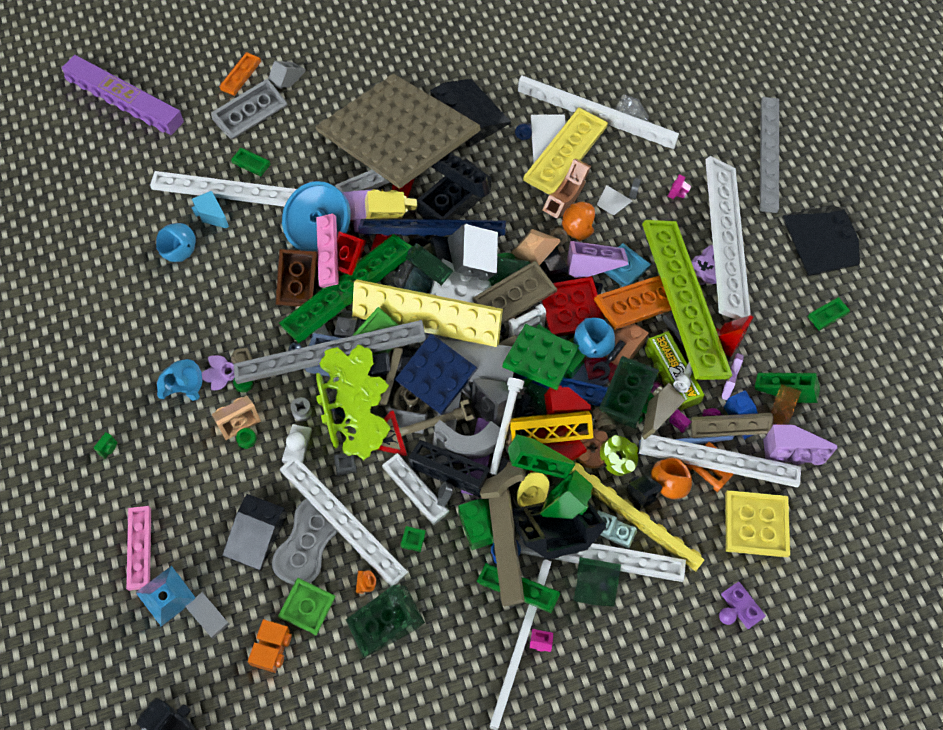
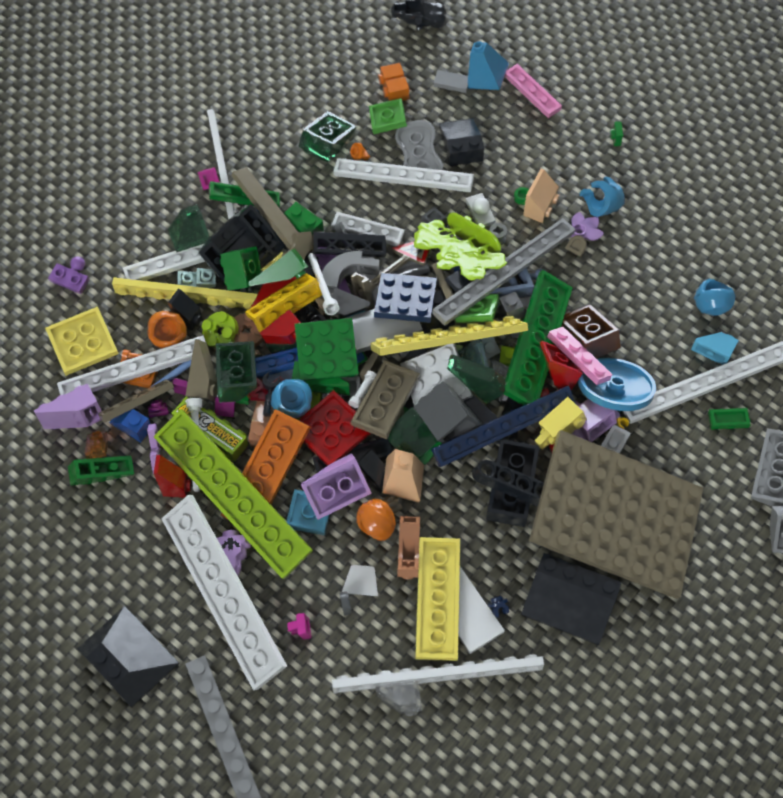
camera: 150 degrees right, 0 degrees up
green plate [401,526,426,552] -> none
green plate [808,297,850,331] -> none

